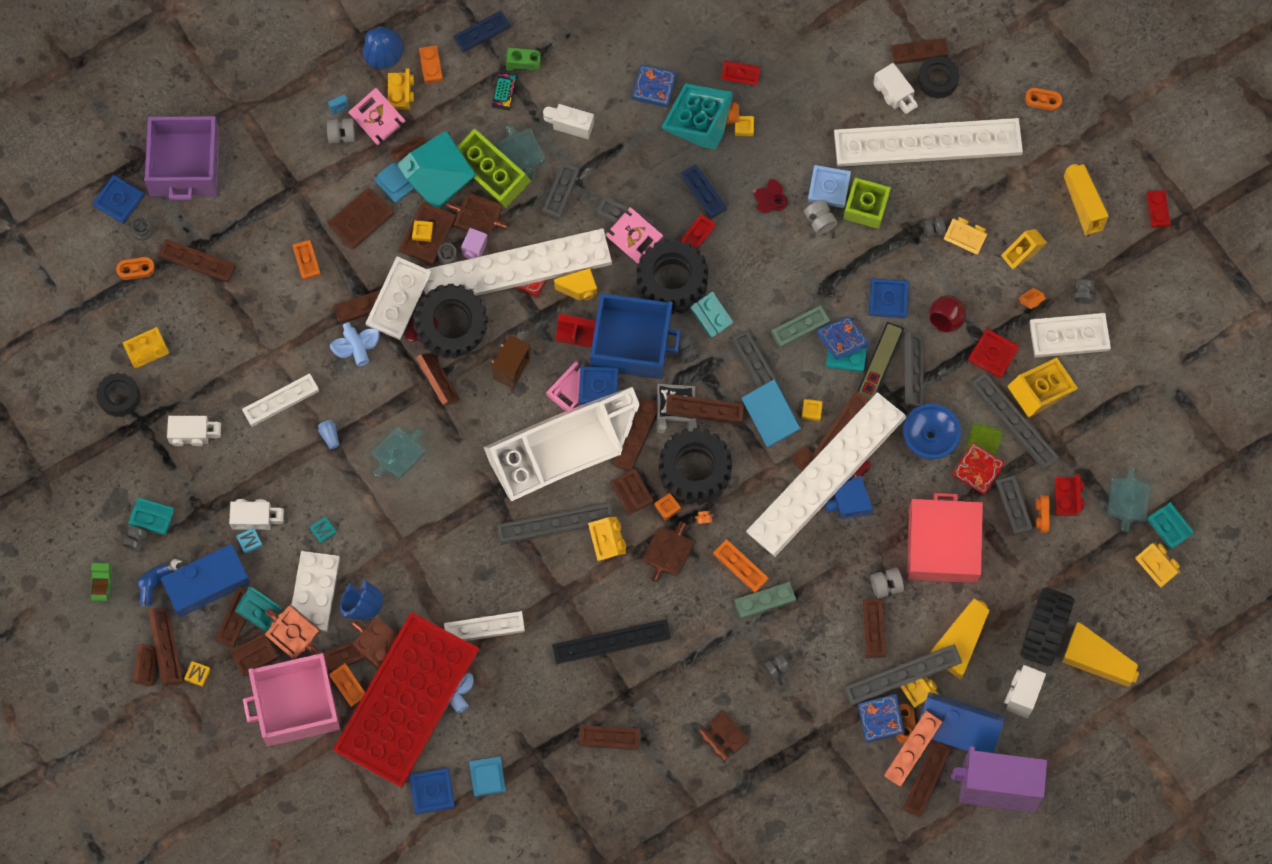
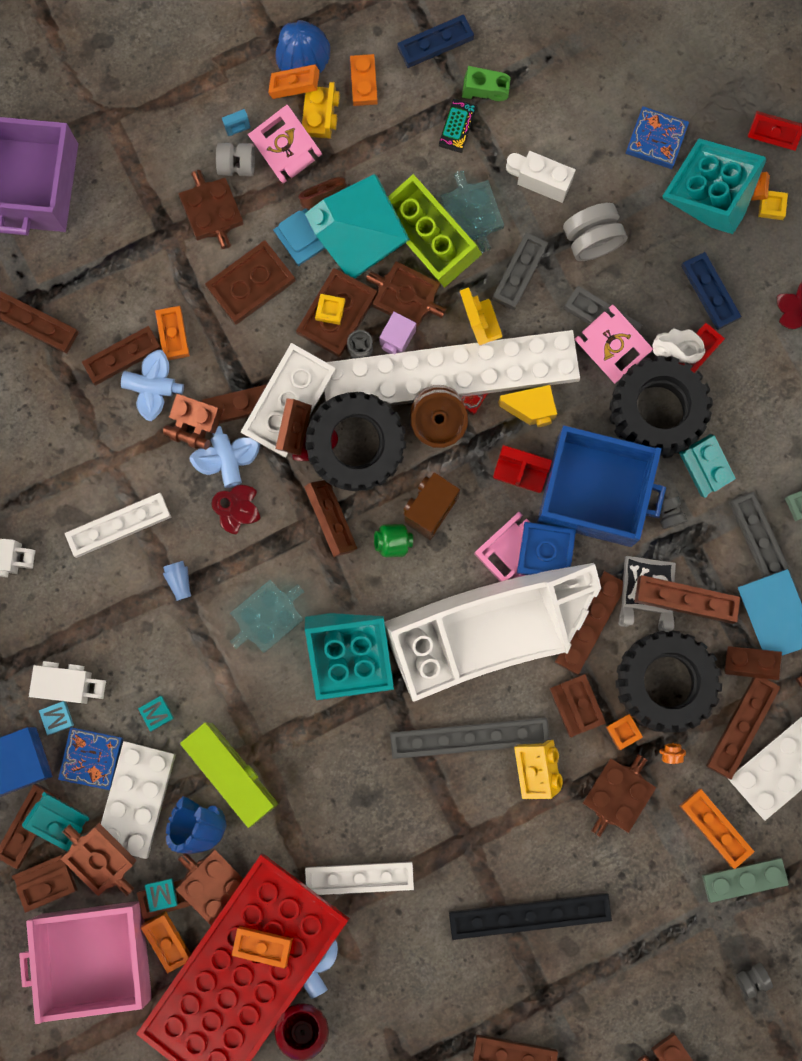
camera: 10 degrees right, 10 degrees up
none -> blue tile [58,727,123,790]
none -> copper plate [82,326,162,386]
none -> light blue plant [121,350,184,421]
none -> teal tile [145,878,178,912]
none -> plate [163,394,223,450]
none -> copper plate [179,170,243,249]
none -> lime brick [180,722,278,828]
none -> dark red plate [211,485,260,535]
none -> orange plate [232,926,293,968]
none -> orange plate [268,64,320,99]
none -> dark red helmet [274,1003,329,1061]
none -> copper plate [275,398,312,456]
none -> teal slope [305,613,394,700]
none -> green head [374,524,413,558]
none -> reddish brown wheel [411,385,468,448]
none -> yellow bracket [460,287,503,346]
none -> light grey wheel [563,203,628,261]
none -> white hair [652,328,705,364]
none -> copper plate [706,677,780,780]
none -> copper plate [725,646,782,680]

